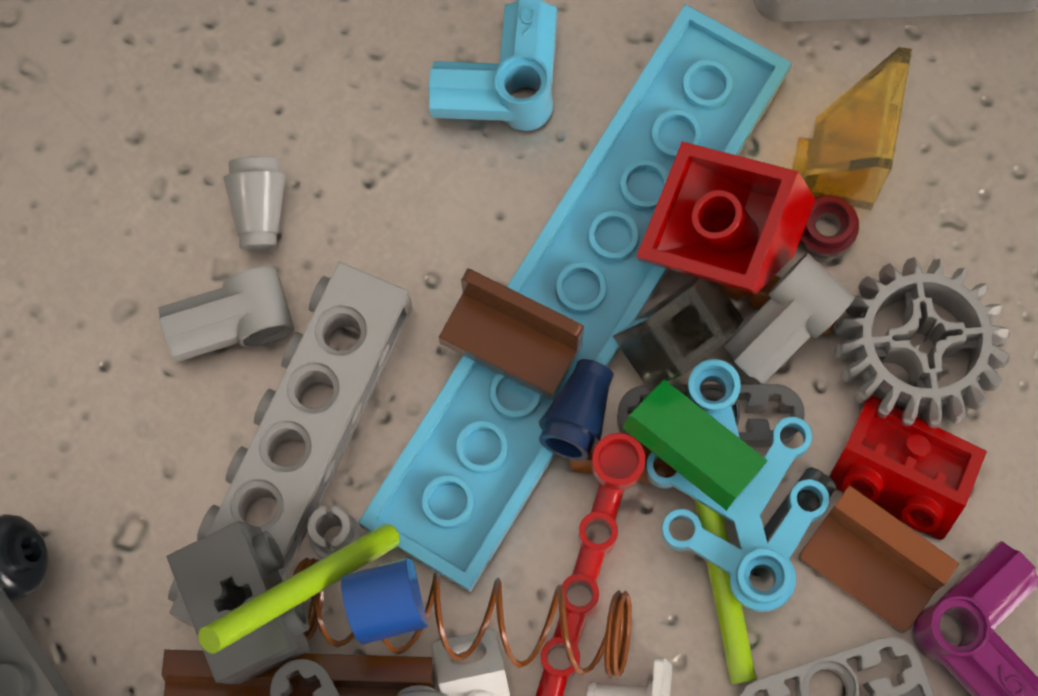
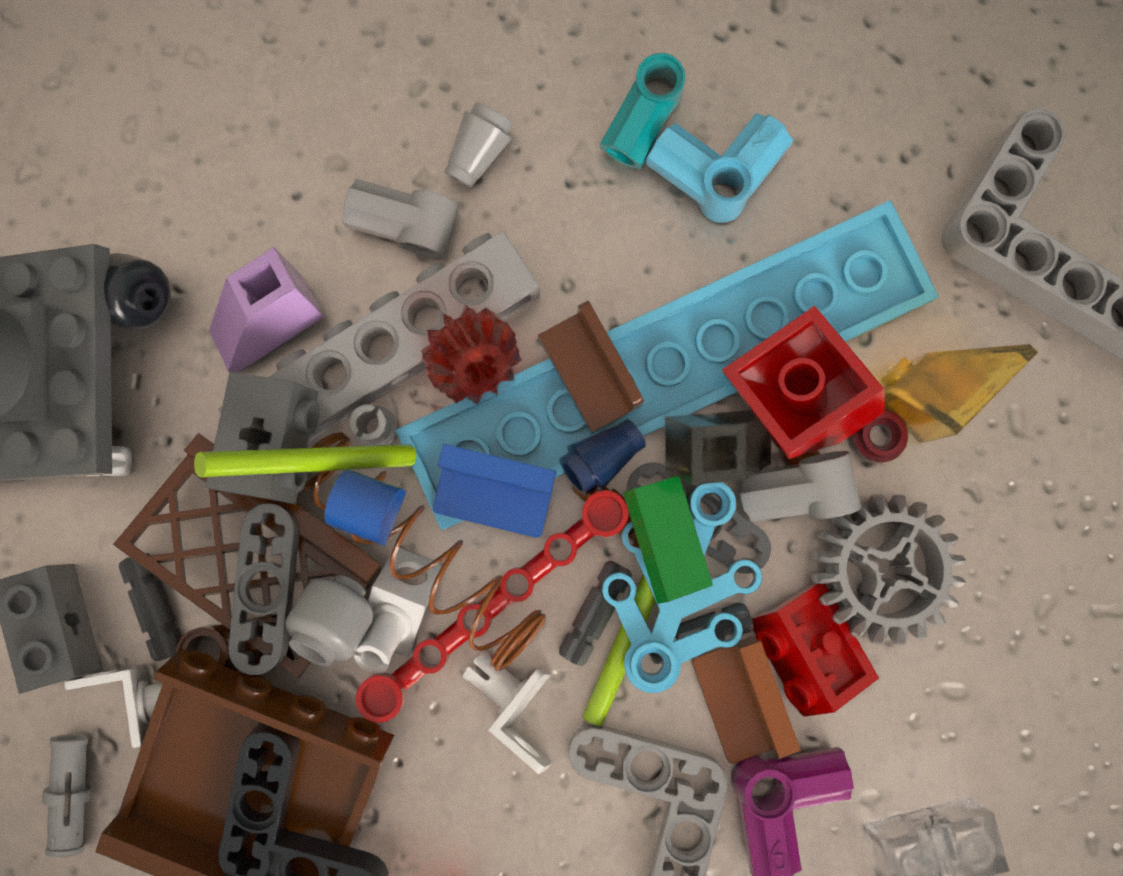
camera: 30 degrees right, 10 degrees up
none -> lavender slope [209,247,325,373]
none -> clear red gear [421,305,522,405]
none -> blue panel [433,444,557,538]
none -> dark grey axle [559,561,632,666]
none -> teal piece [600,53,685,170]

